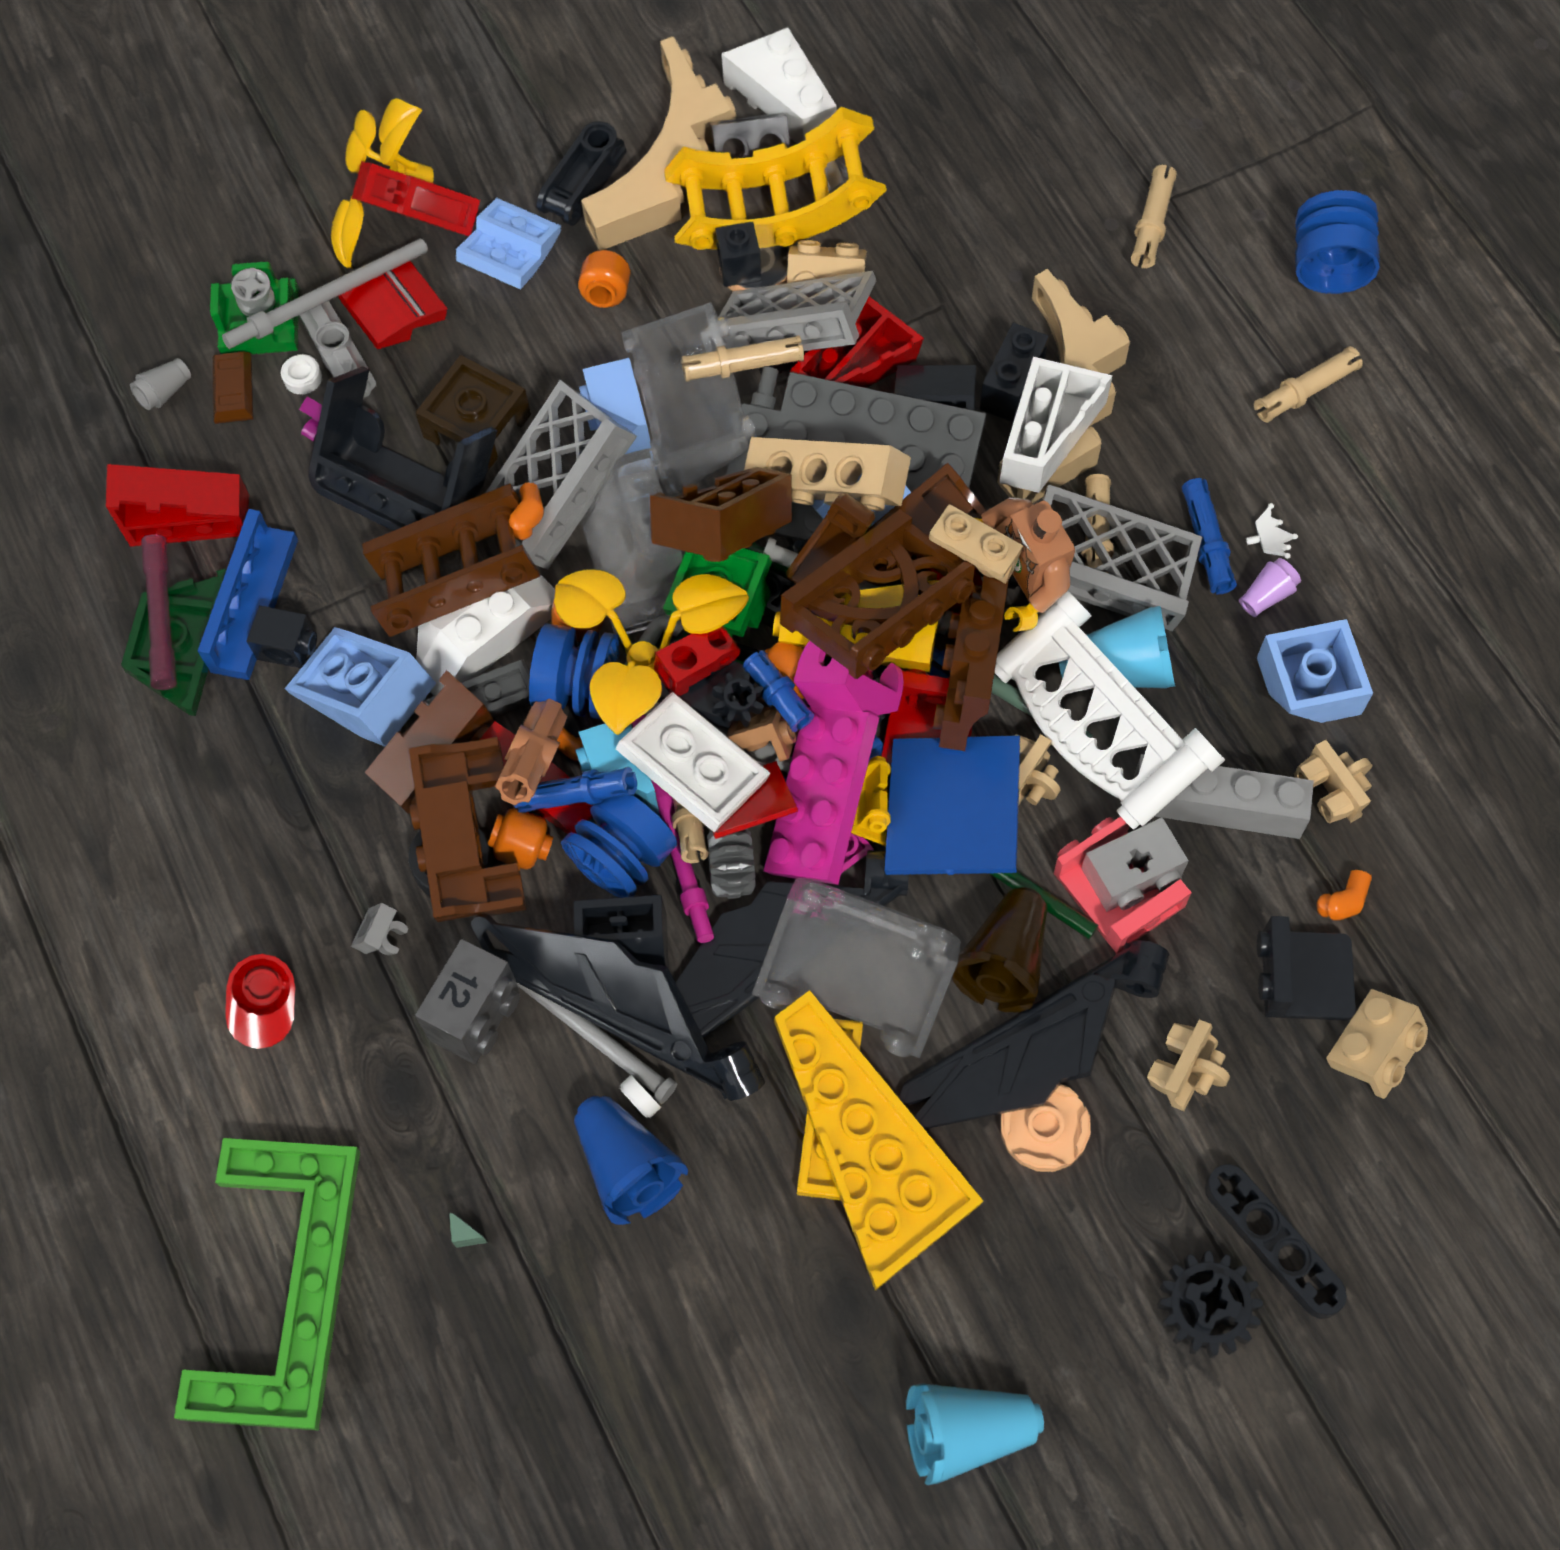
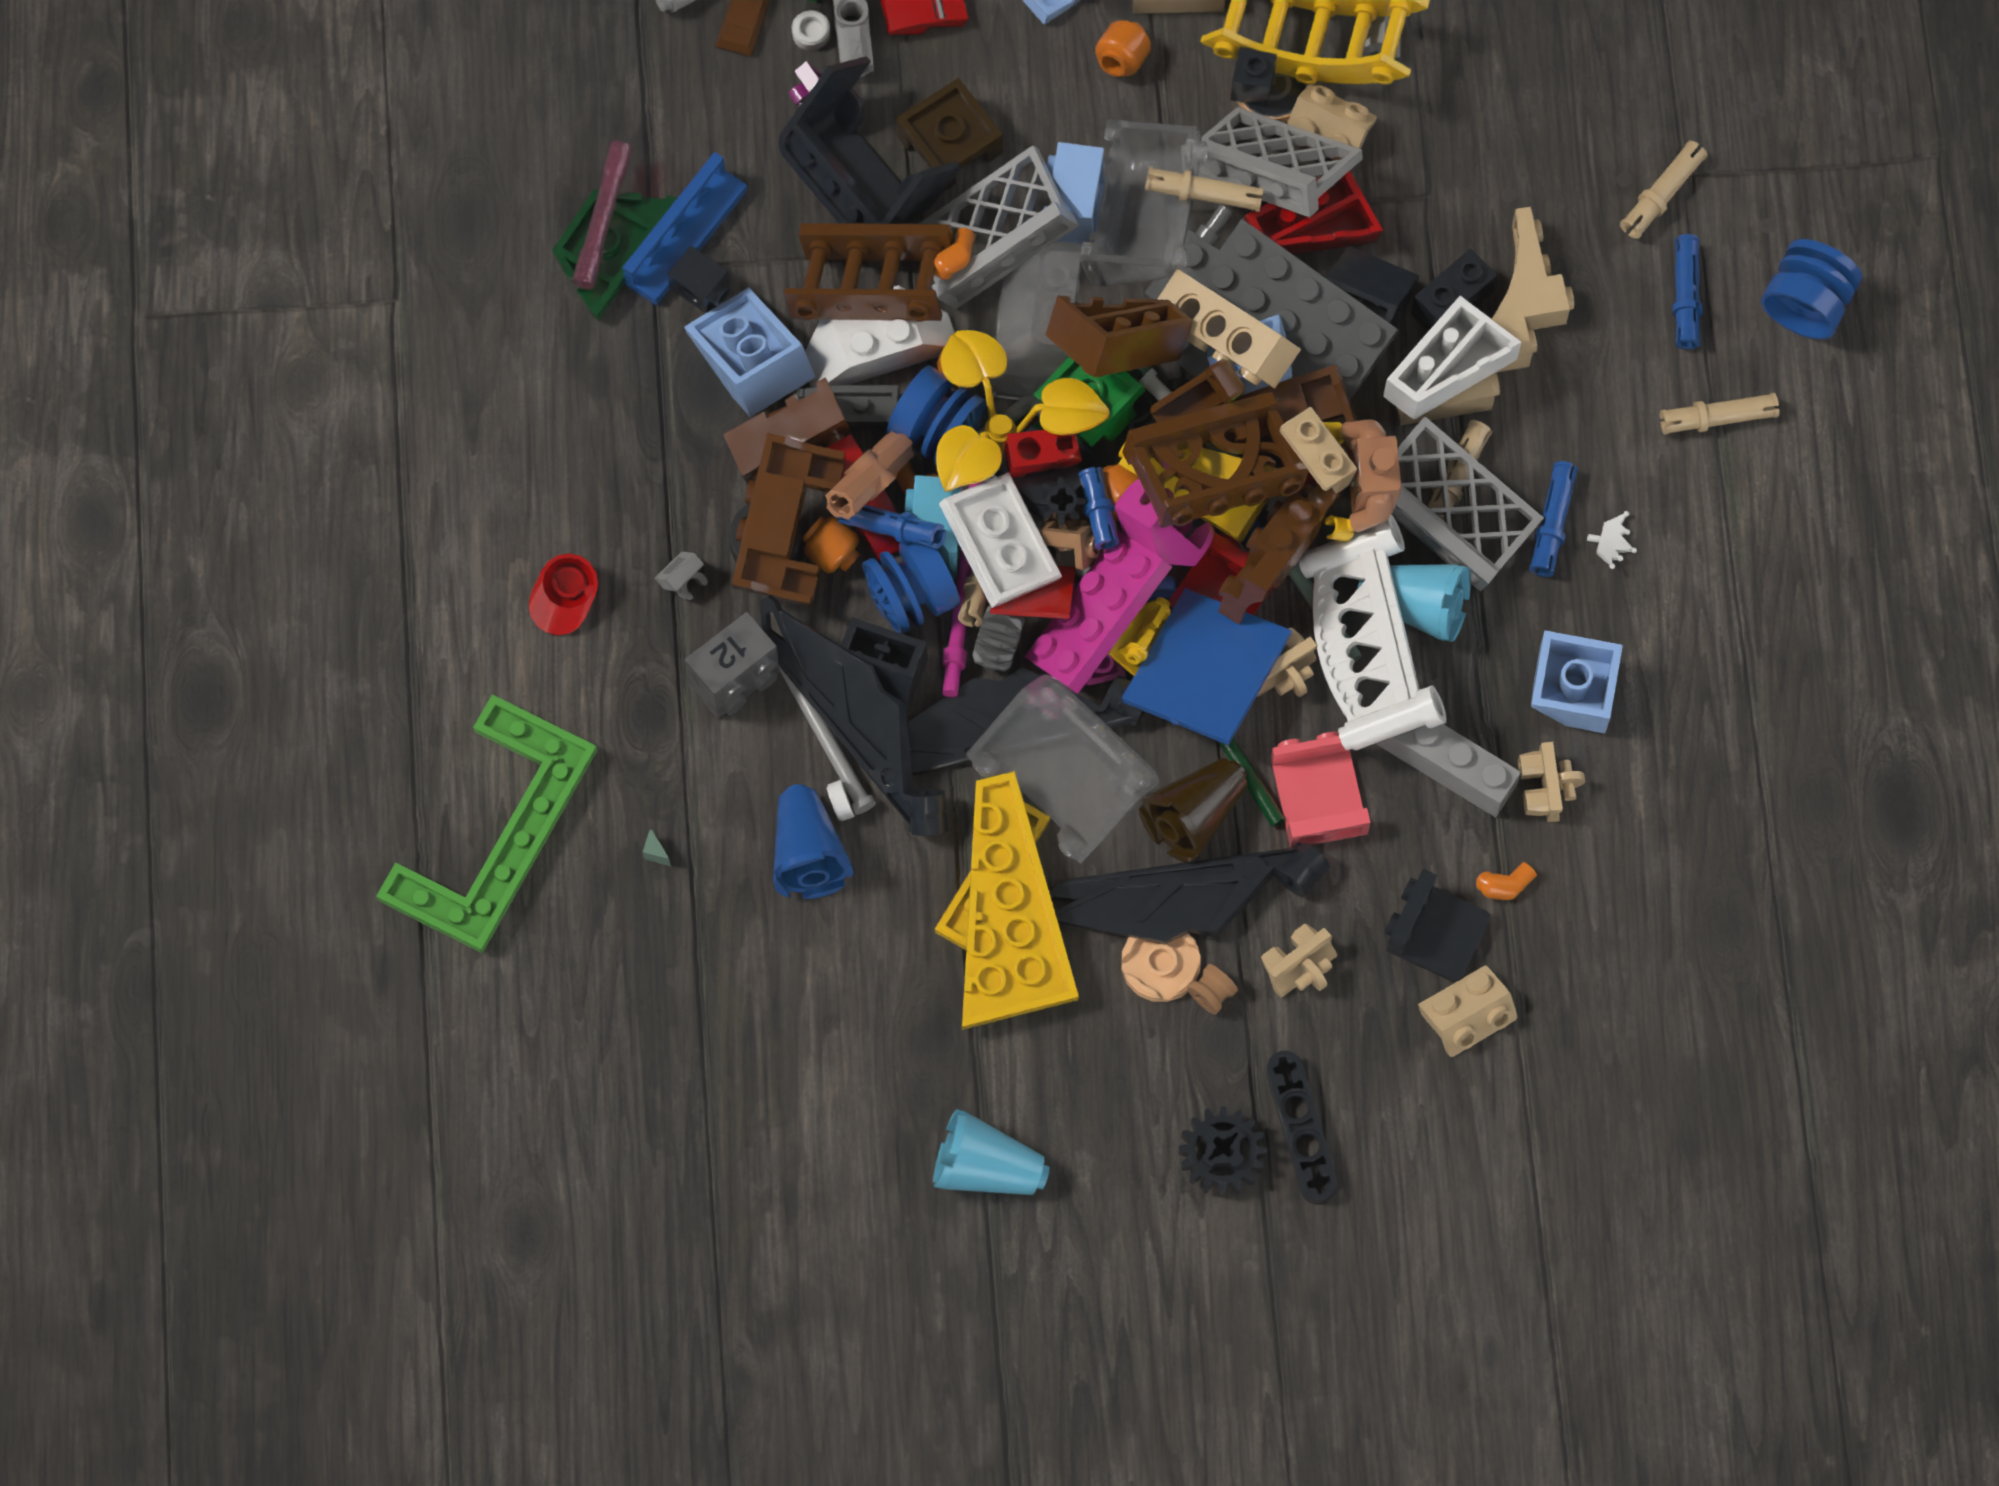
camera: 20 degrees right, 5 degrees up
red wedge [106,464,249,547] -> none
light grey brick [1081,817,1189,912] -> none
lavender cone [1239,558,1301,617] -> none
none -> medium nougat wheel [1187,964,1238,1015]
none -> blue pin [1672,234,1703,350]

